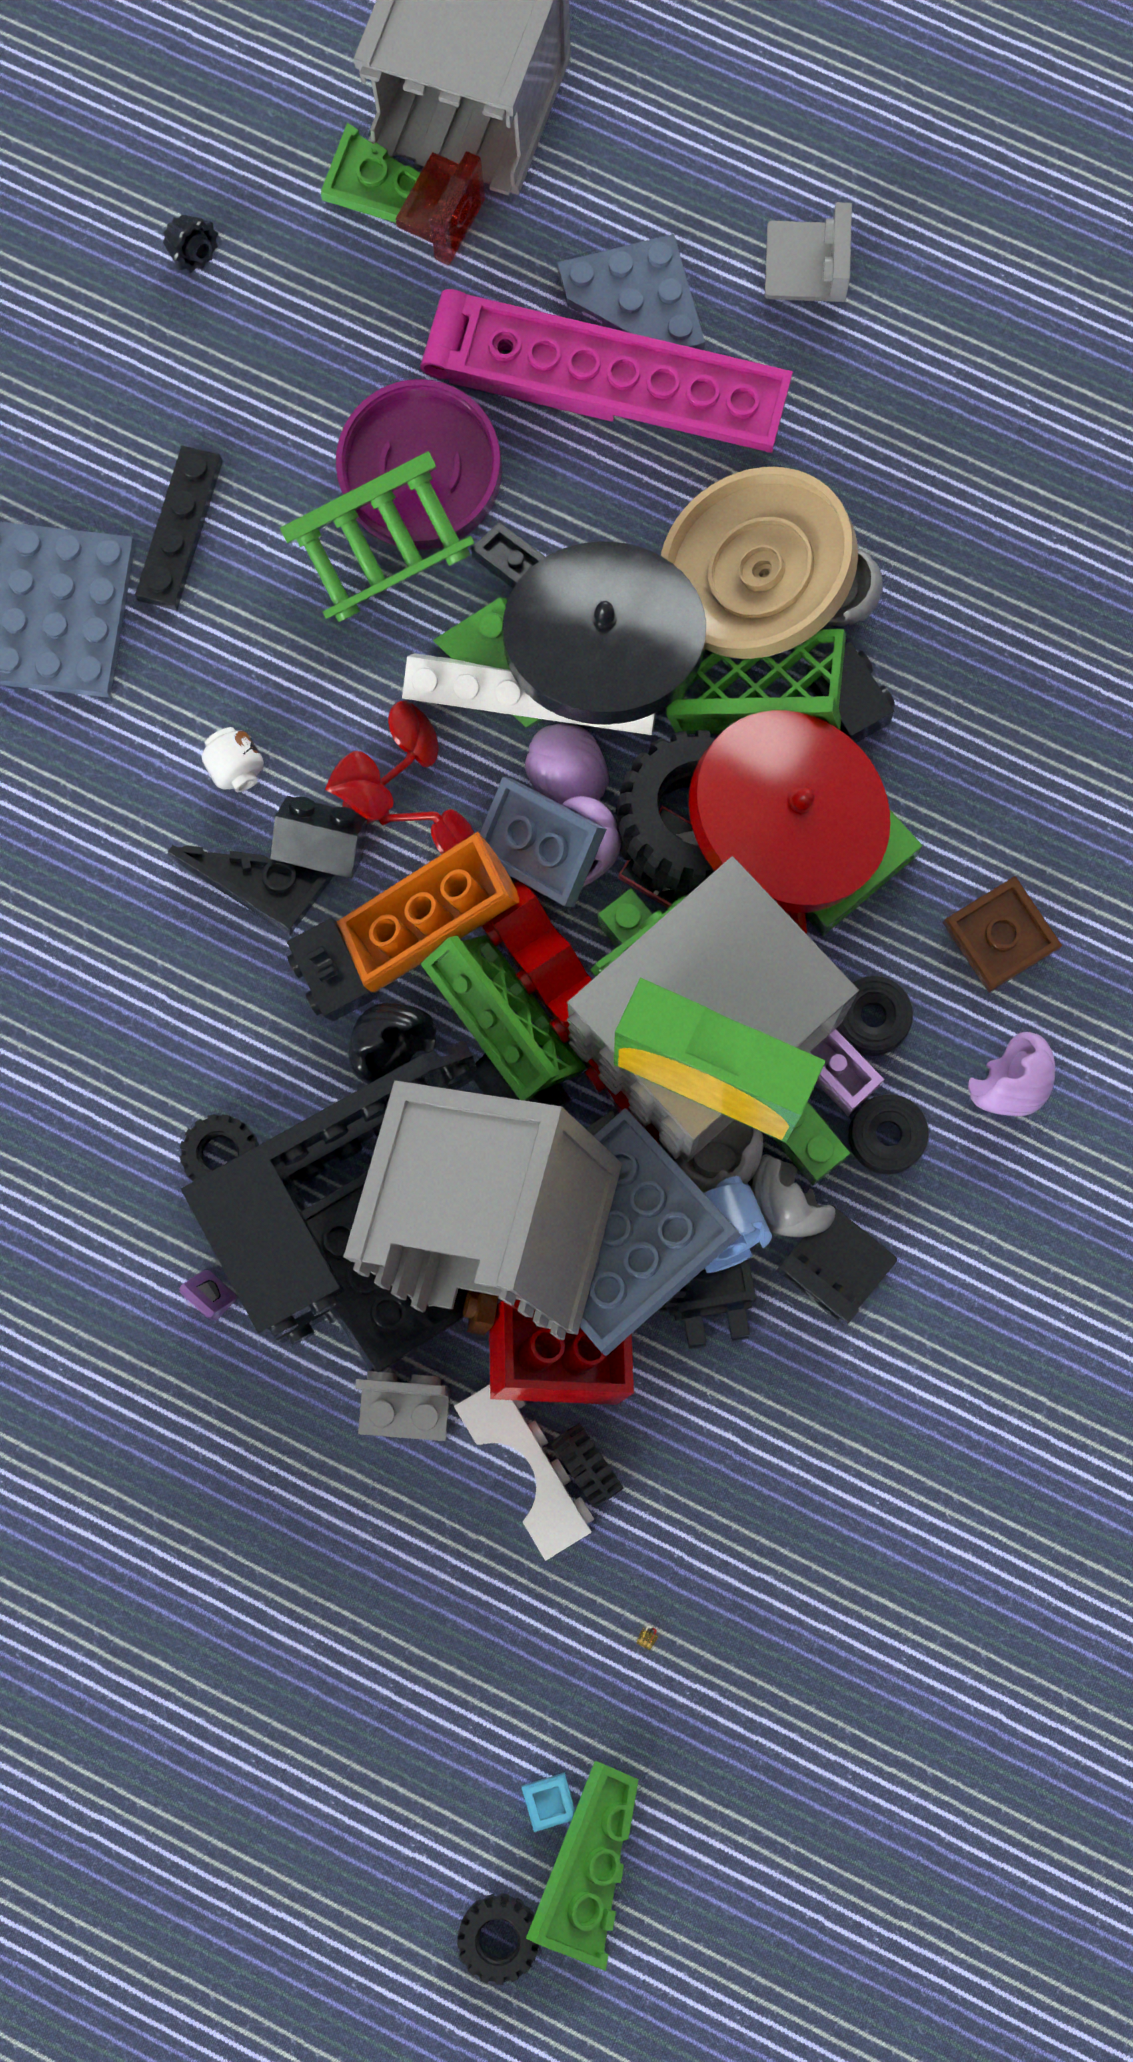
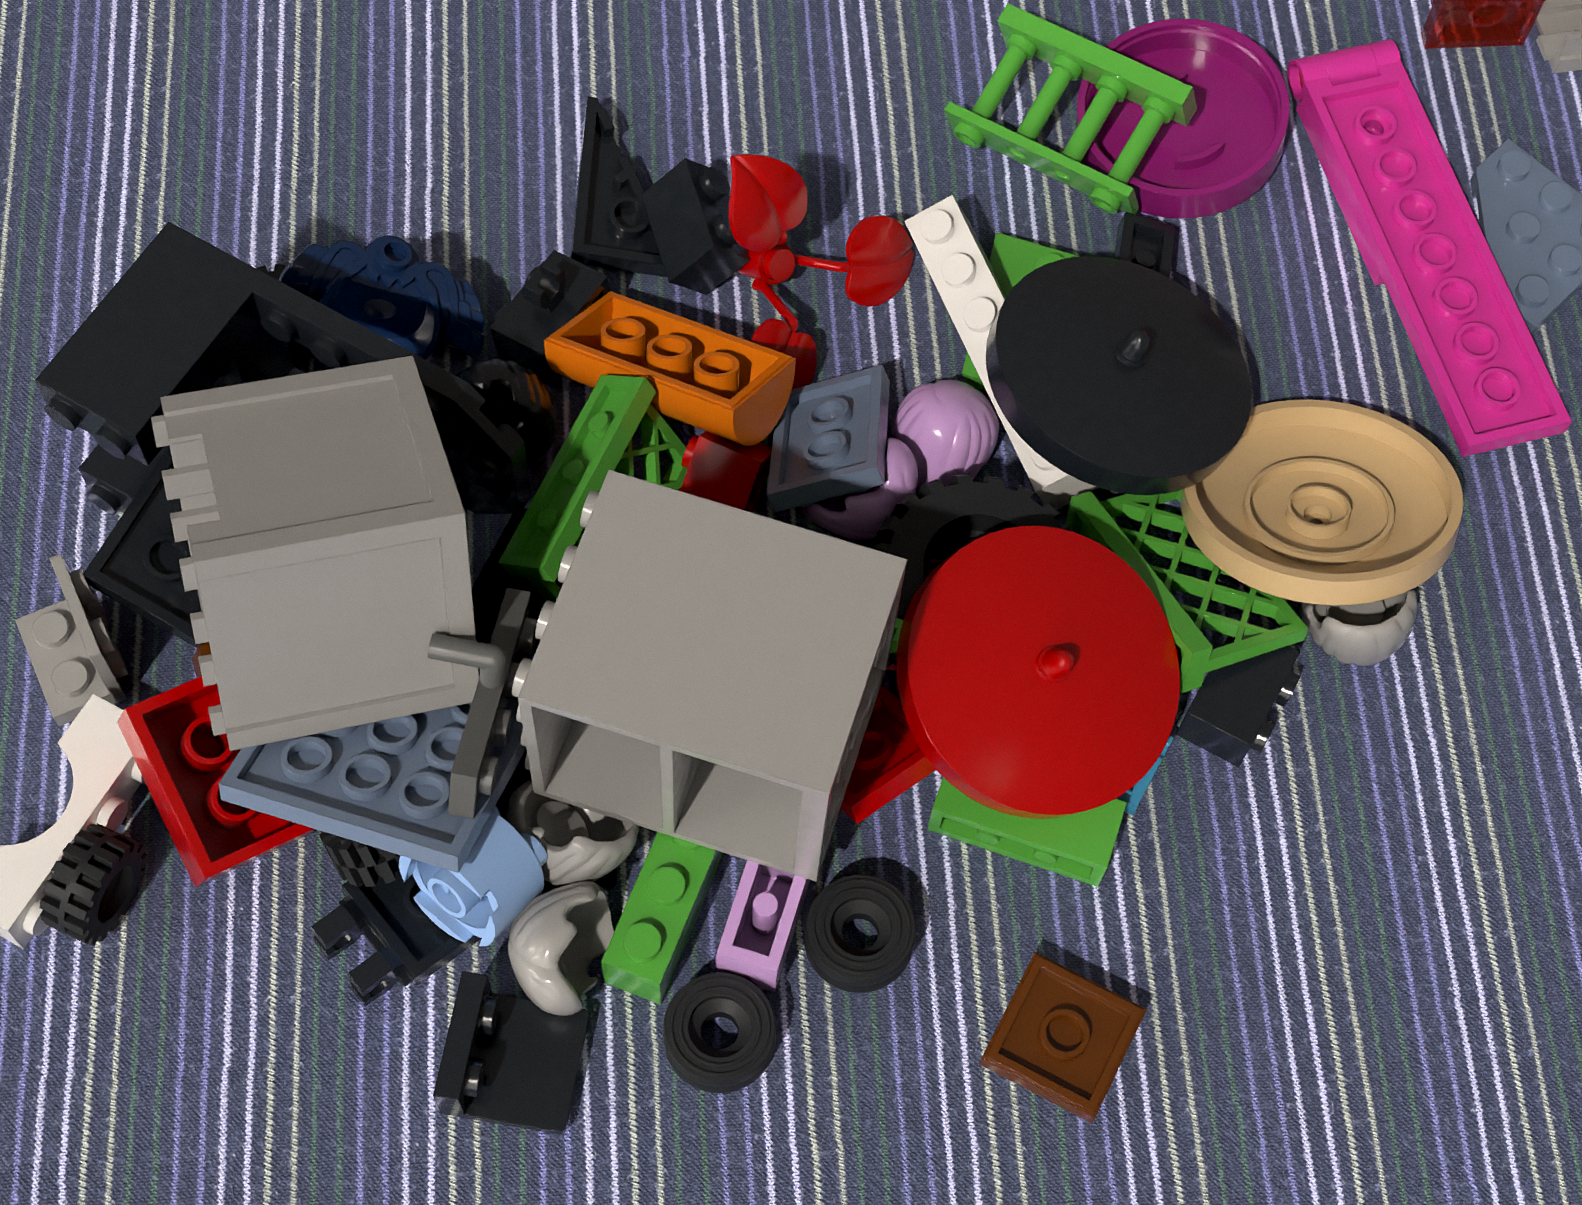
camera: 50 degrees right, 15 degrees down
white head [202,727,264,792] -> none
bright green tile [614,977,826,1143] -> none
lavender piece [968,1032,1055,1116] -> none
none -> dark blue piece [279,235,485,360]
none -> dark grey plate [428,588,538,819]

